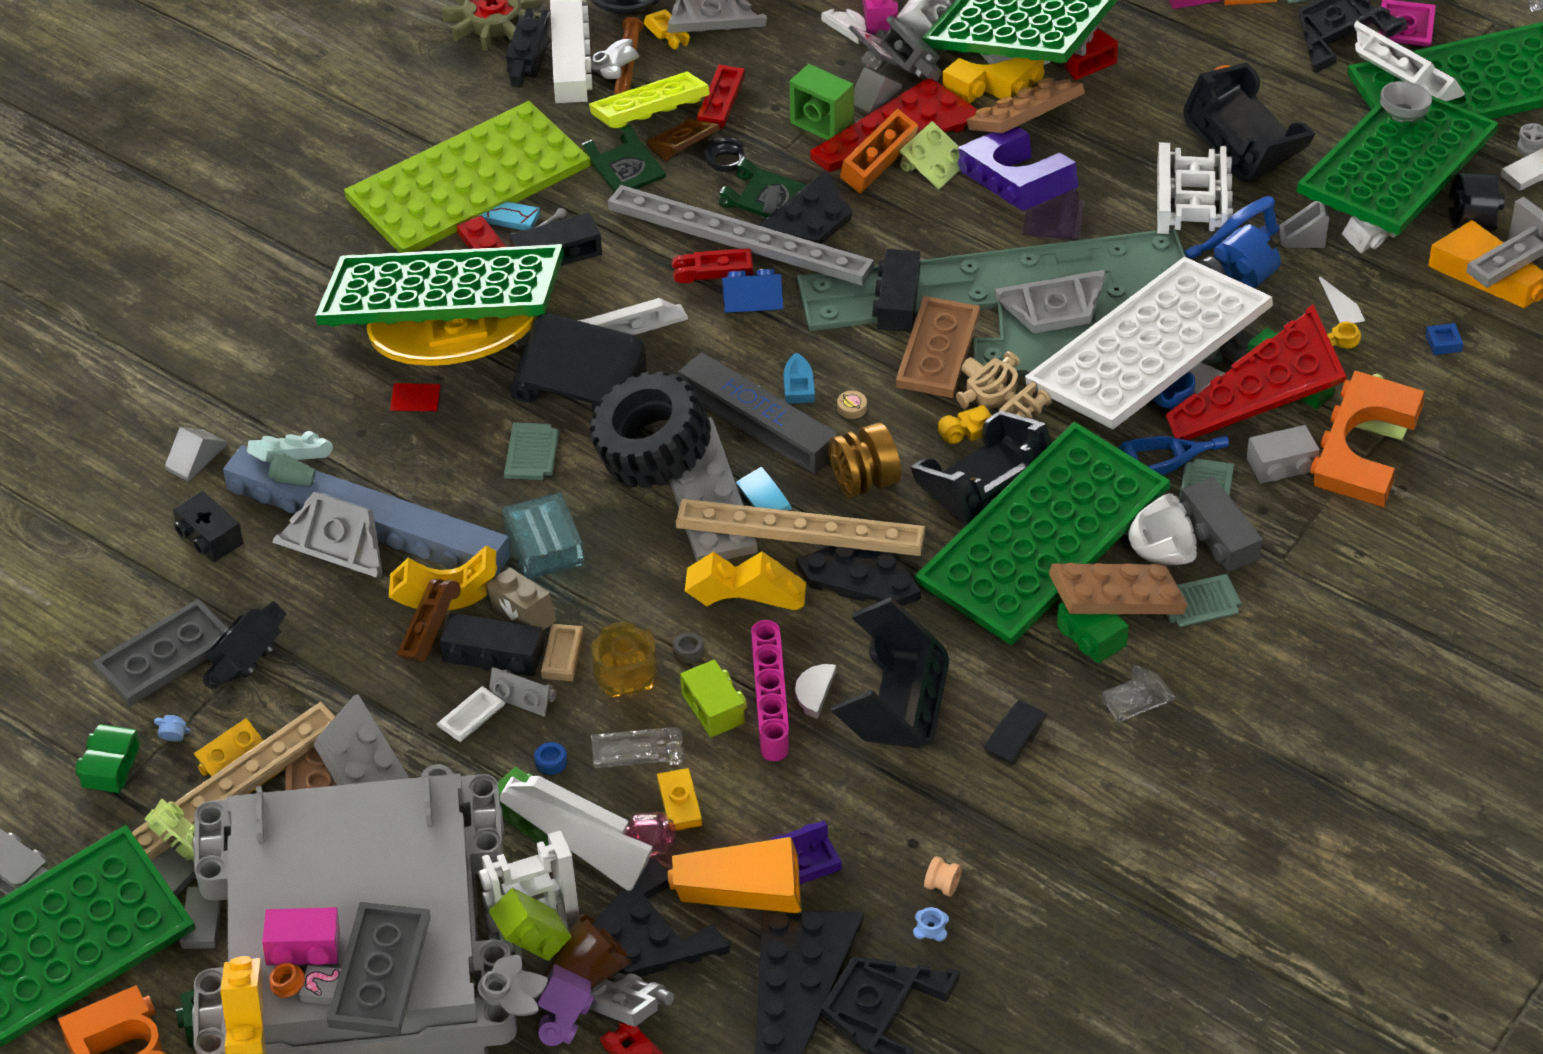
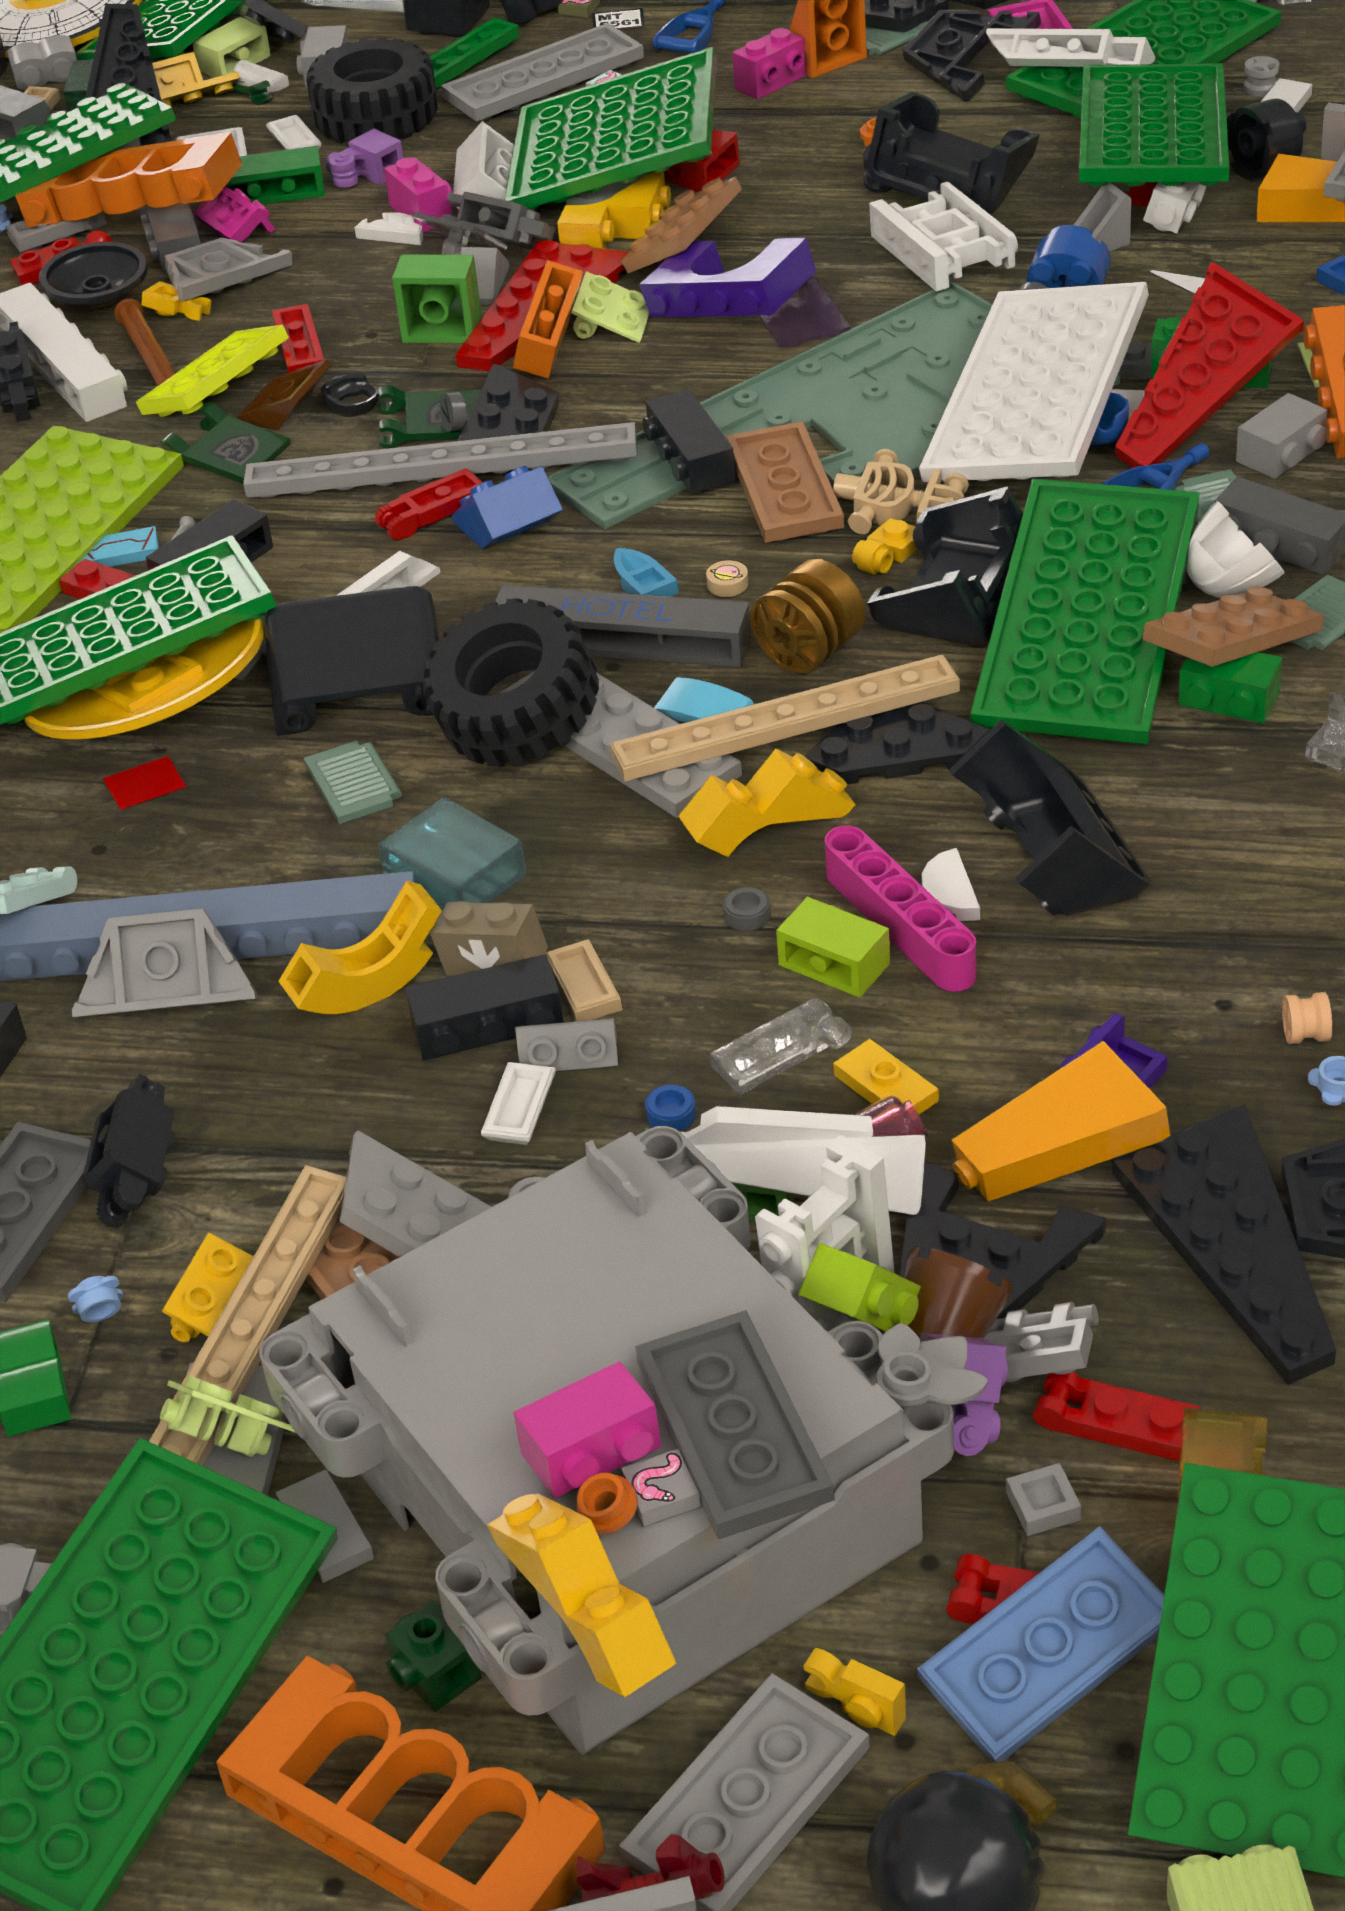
camera: 25 degrees left, 5 degrees down
sand green cone [268,454,316,487] -> none
reddish brown plate [397,579,461,662] -> none
light grey plate [591,39,639,79] -> none
clear yellow brick [591,622,657,697] -> none
black slope [984,700,1048,766] -> none
light grey wing [995,270,1105,334] -> none
blue piece [1184,196,1280,260] -> none
light grey piece [1380,81,1432,122] -> none

